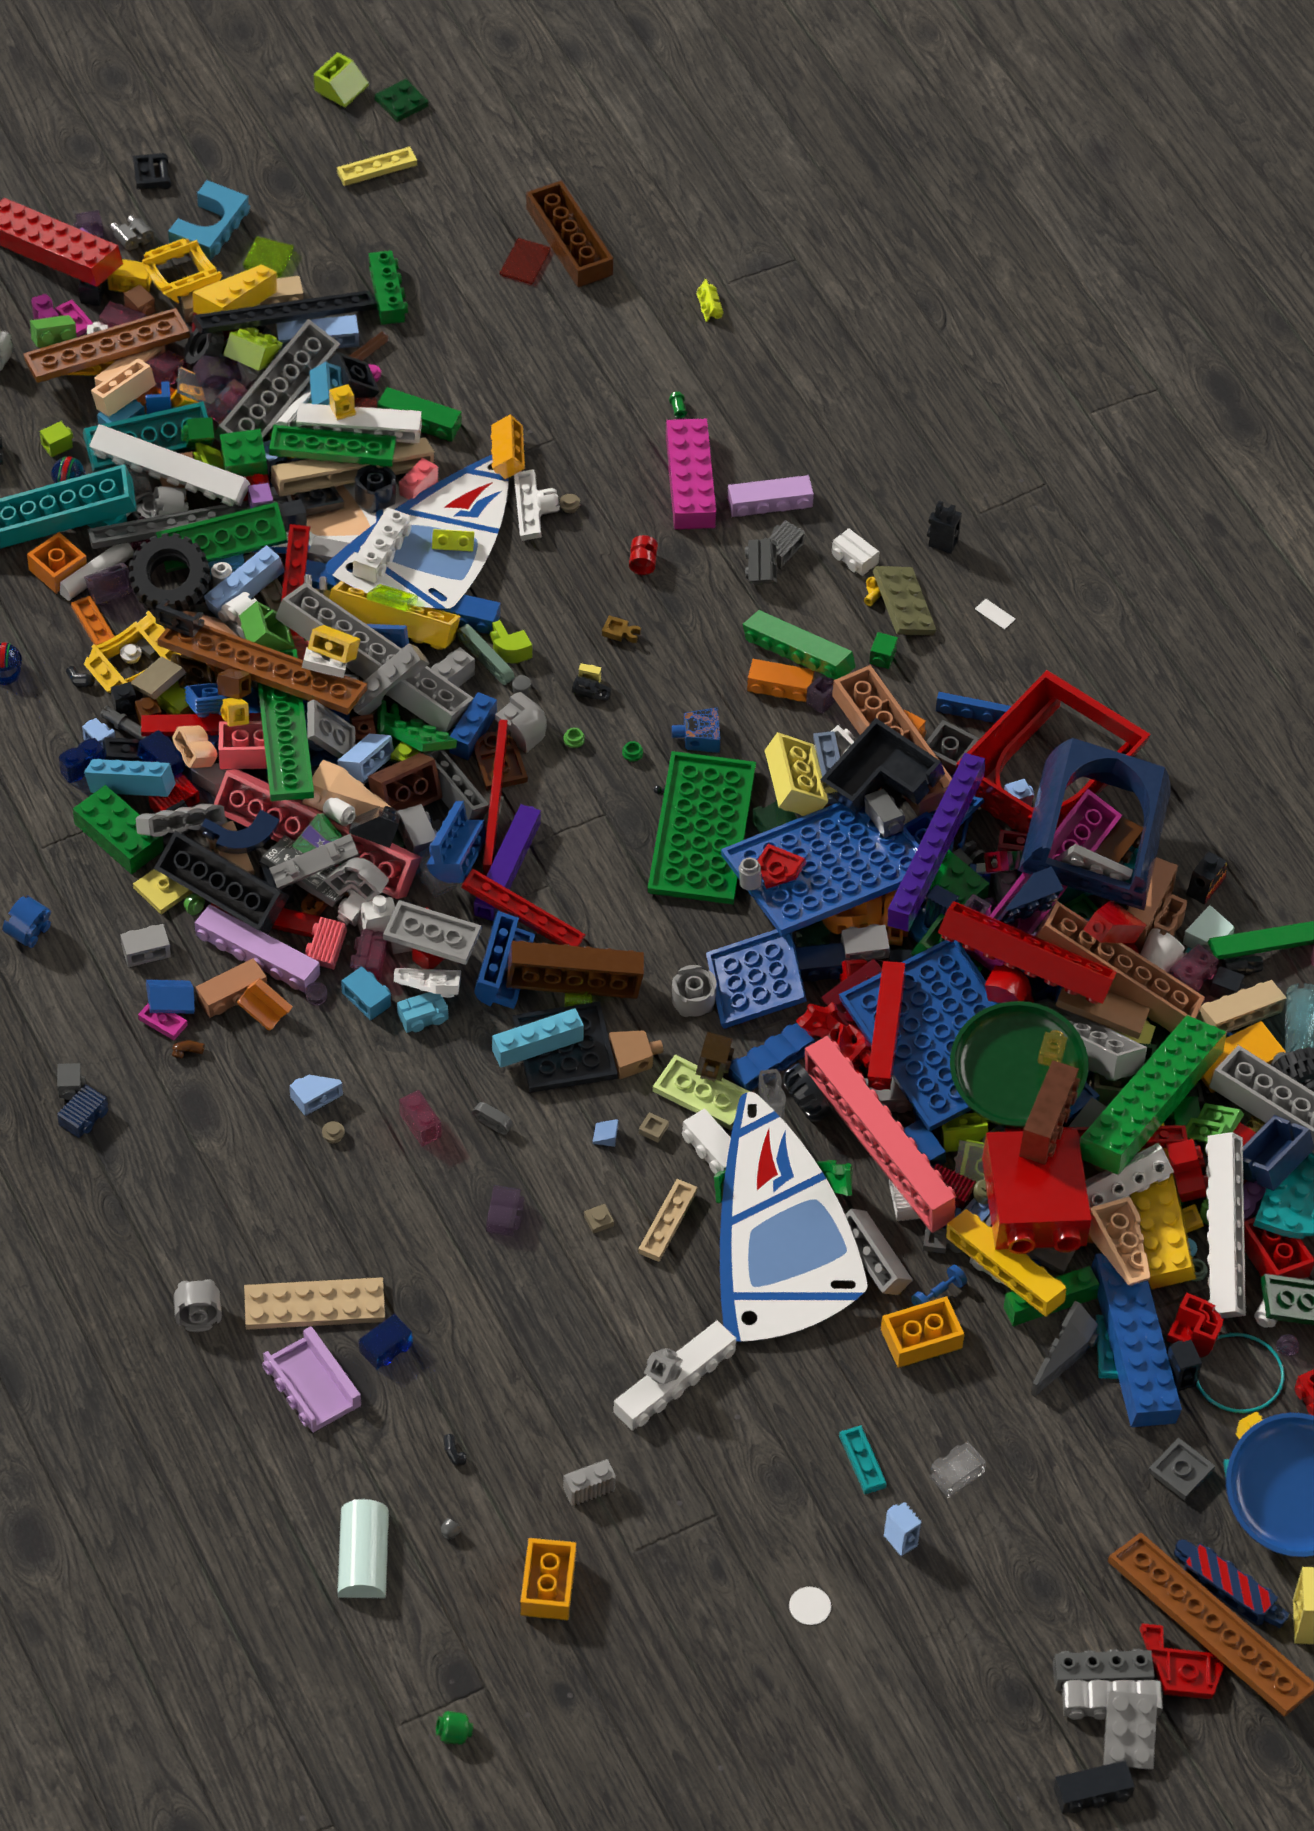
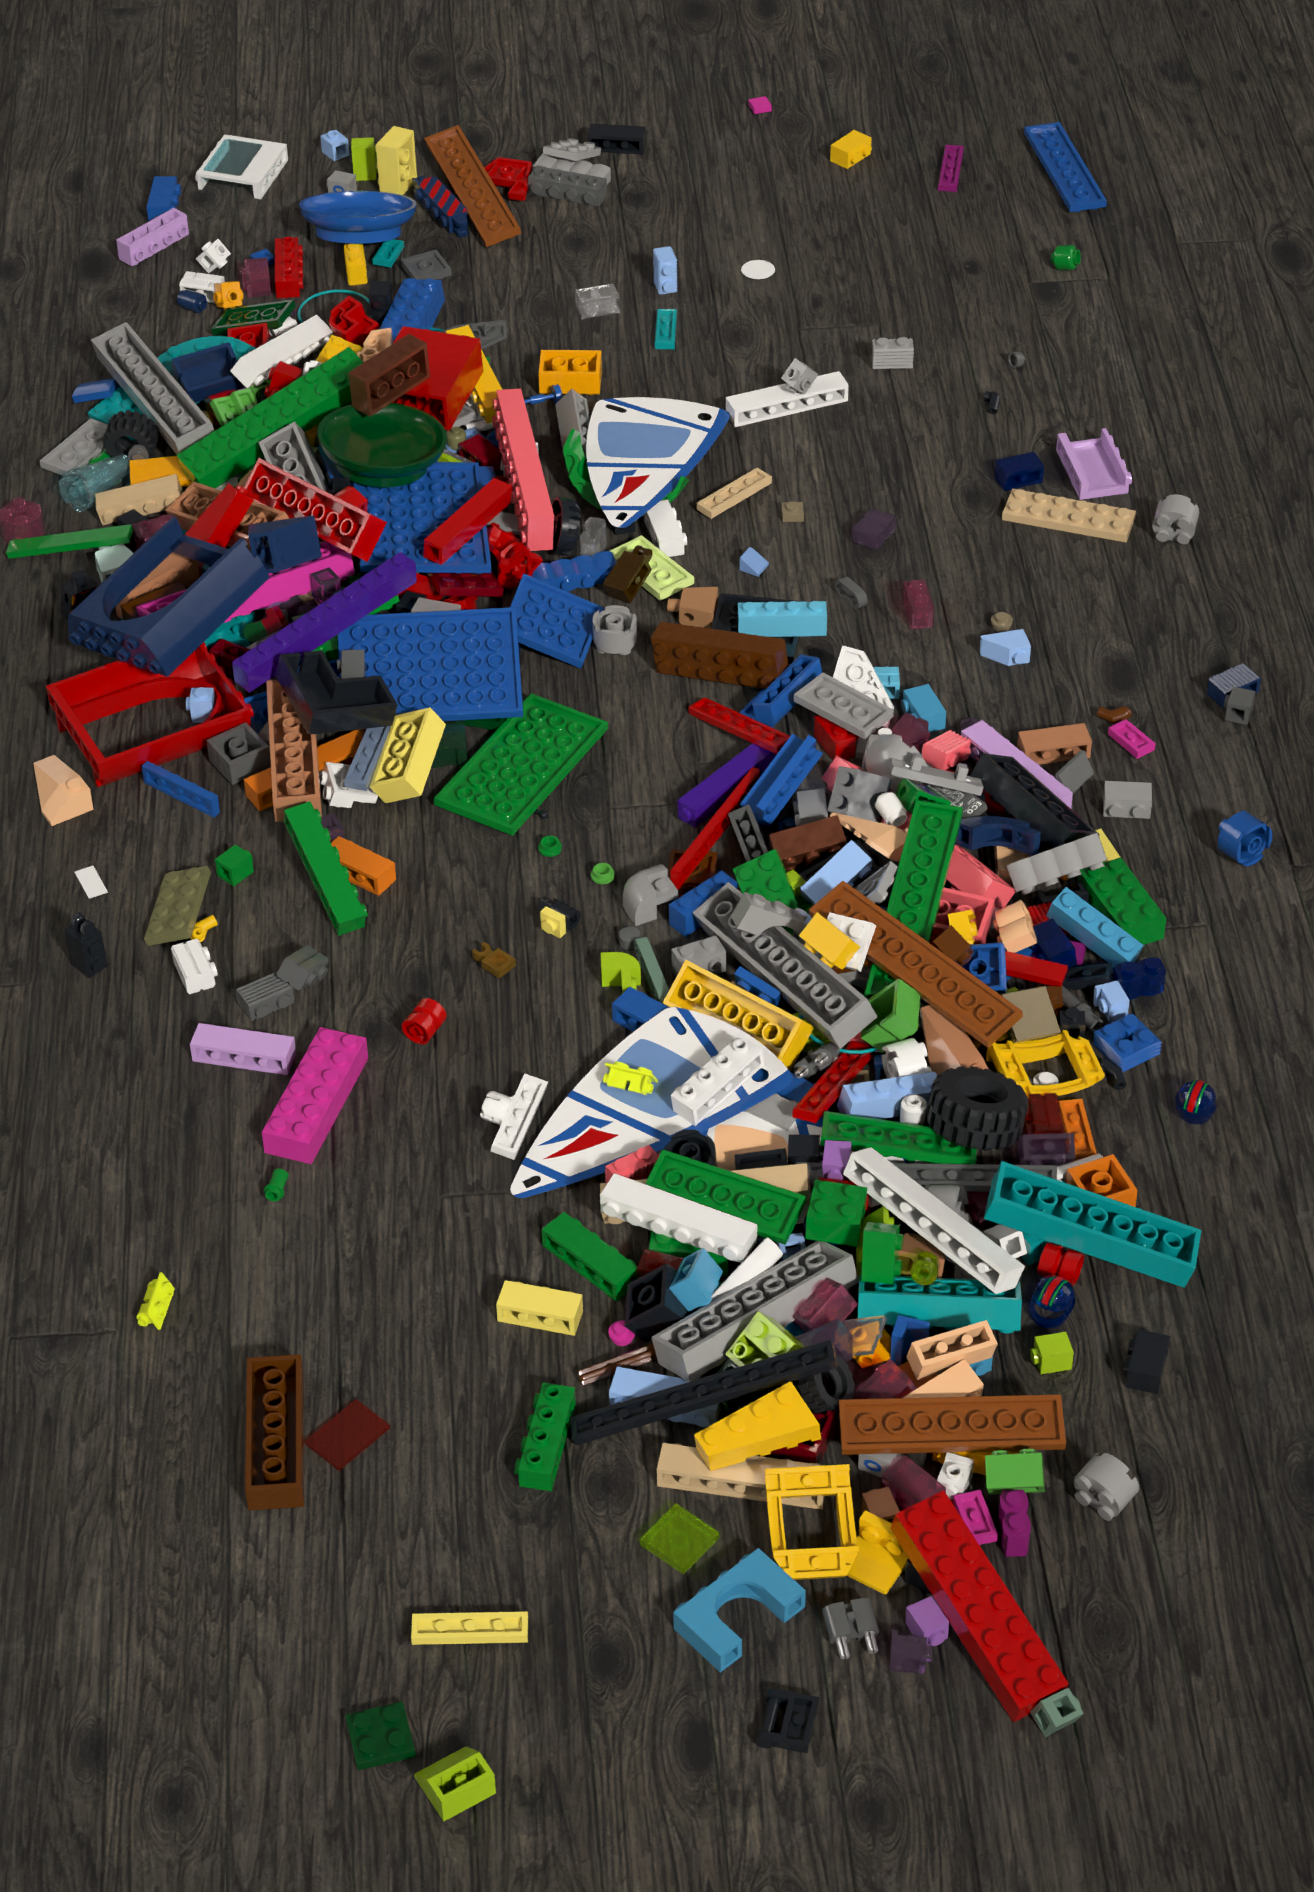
camera: 155 degrees left, 10 degrees down
blue slope [146,980,195,1014] -> none
black hinge [156,599,204,638] -> none
orange panel [237,978,293,1031] -> none
yellow brick [329,384,356,420] -> none
light aqua brick [338,1499,389,1598] -> none
clear neon green tile [366,584,419,612] -> none
light orange brick [491,414,525,479] -> none
light orange brick [521,1538,576,1620] -> none
dark tan plate [560,494,580,513] -> none
dark tan plate [638,1112,669,1142] -> none
blue torso [672,708,720,753] -> none
light grey brick [739,858,762,890] -> none
red plate [757,844,807,889] -> none
clear yellow brick [1038,1030,1067,1066] -> none
light grey plate [1056,844,1133,882] -> none
none -> light nougat wedge [33,755,94,826]
none -> light yellow brick [496,1280,583,1336]
none -> clear neon green brick [911,1252,940,1285]
none -> clear red brick [1025,1093,1064,1149]
none -> dark grey slope [1055,750,1093,793]
none -> blue brick [1093,1014,1162,1072]

